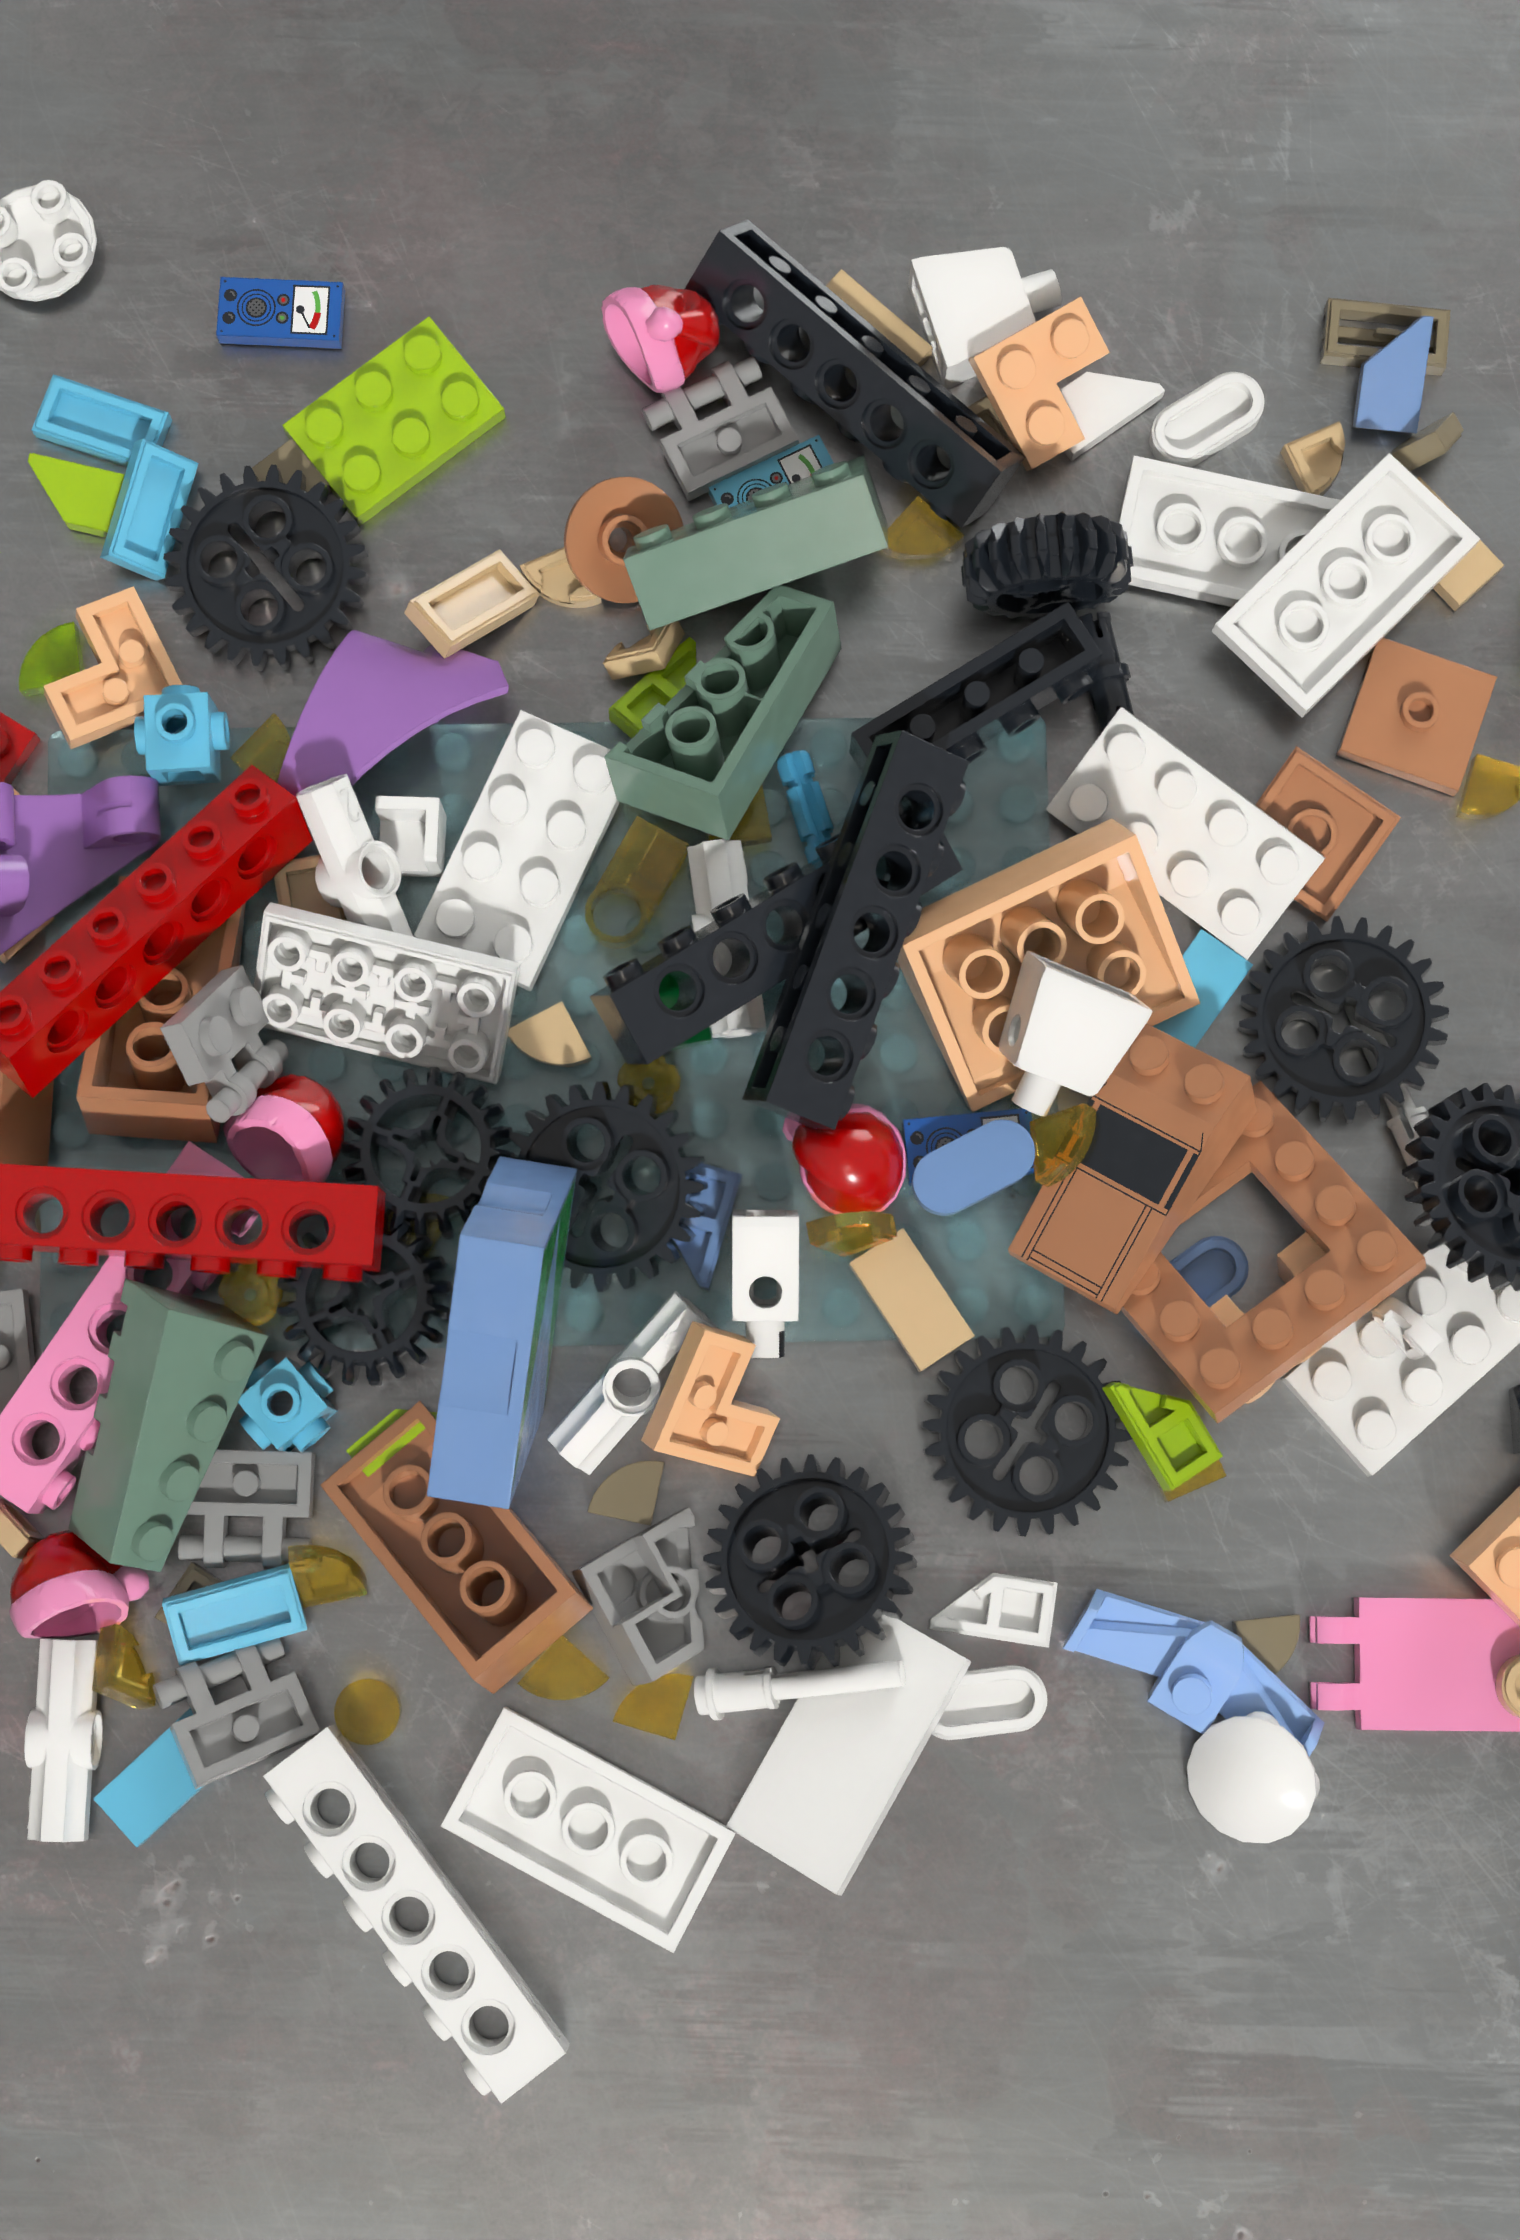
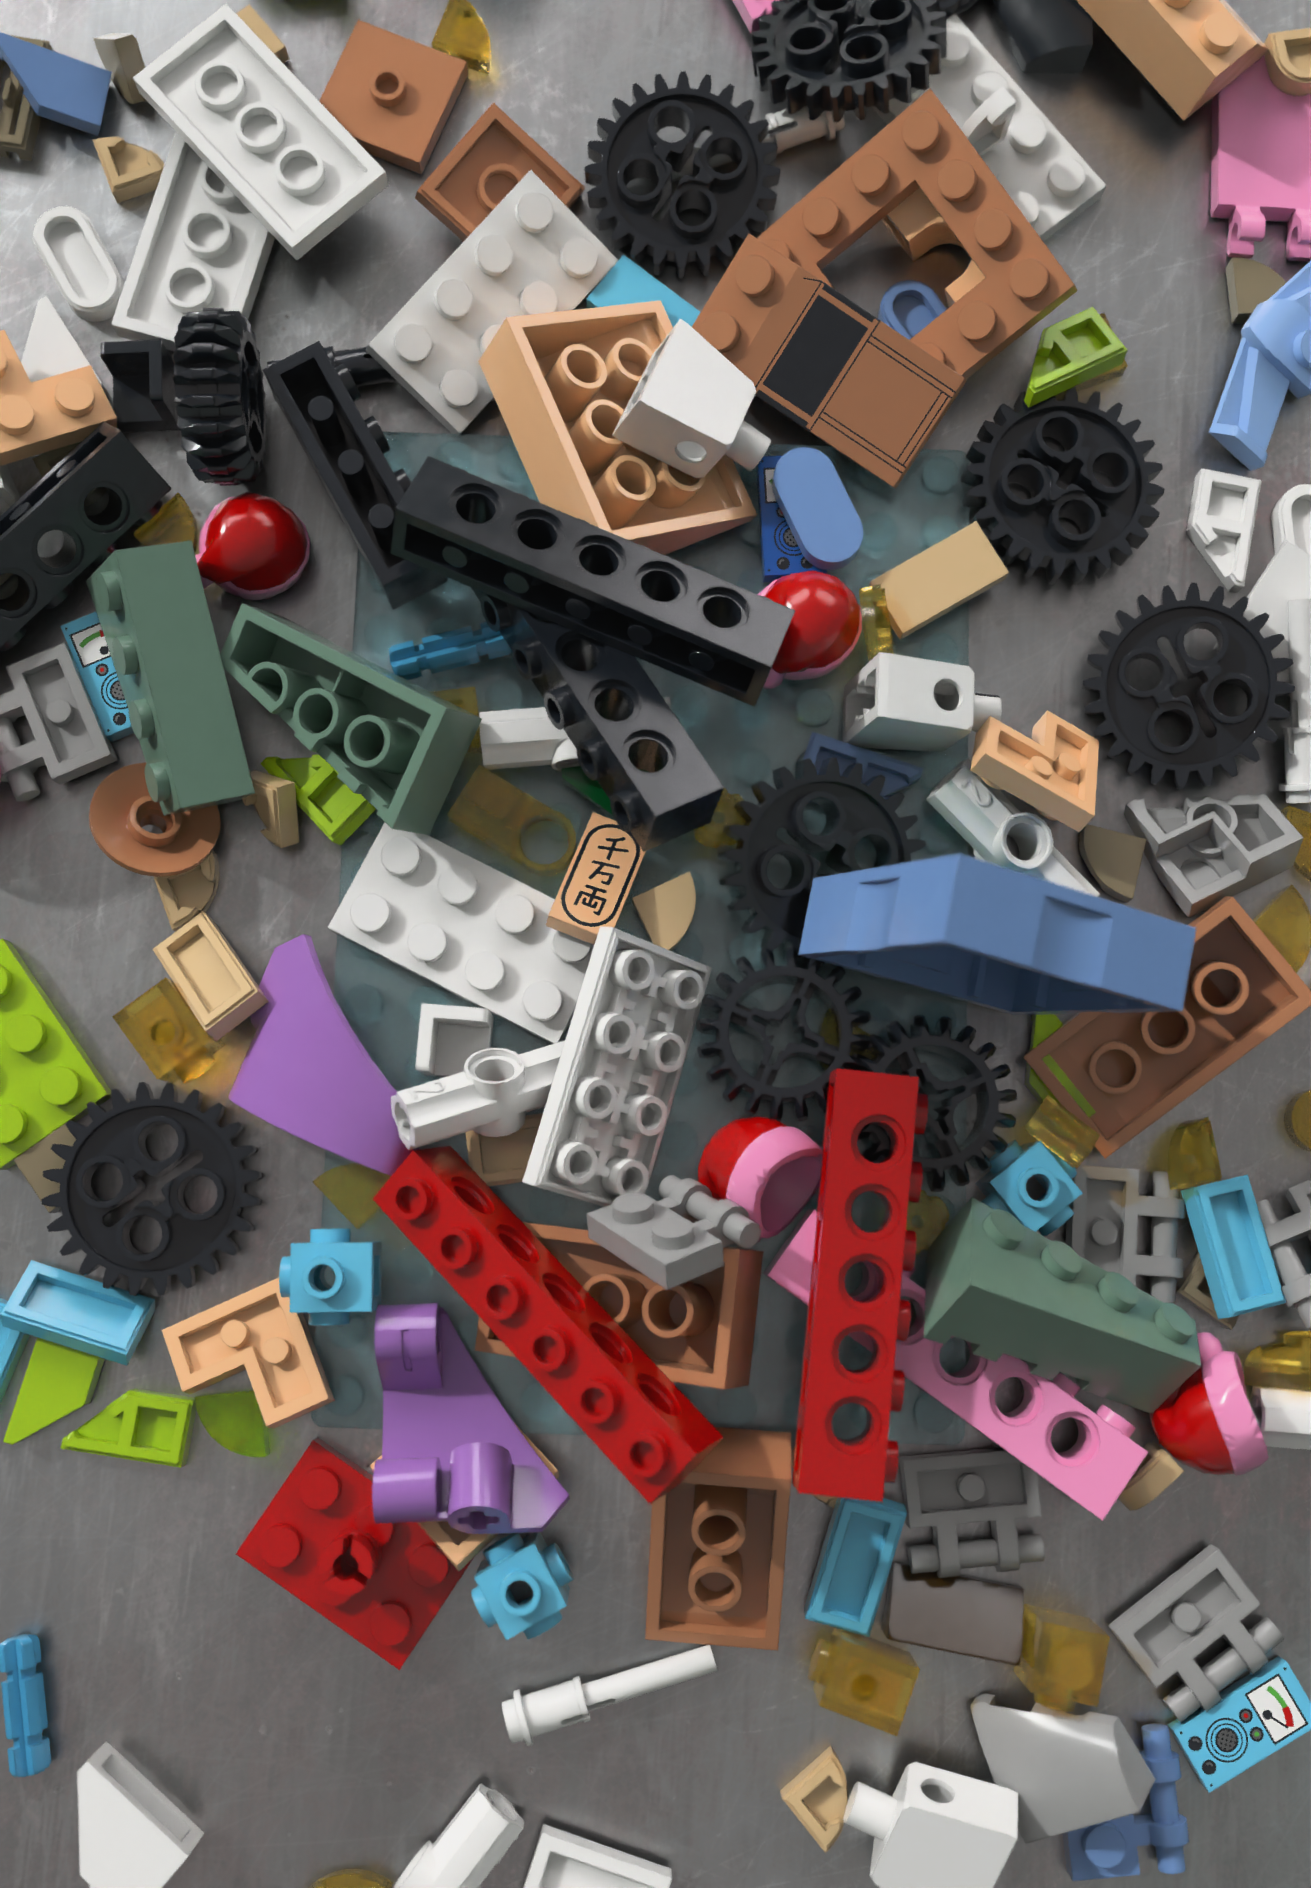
camera: 90 degrees left, 0 degrees up
clear yellow tile [1029,1103,1096,1187] -> none
none -> lime tile [60,1388,199,1468]
none -> black panel [100,339,180,433]
none -> clear yellow brick [112,977,225,1084]
none -> red piece [195,492,310,600]
none -> light nougat tile [546,812,646,945]
none -> clear yellow tile [1024,1095,1100,1168]

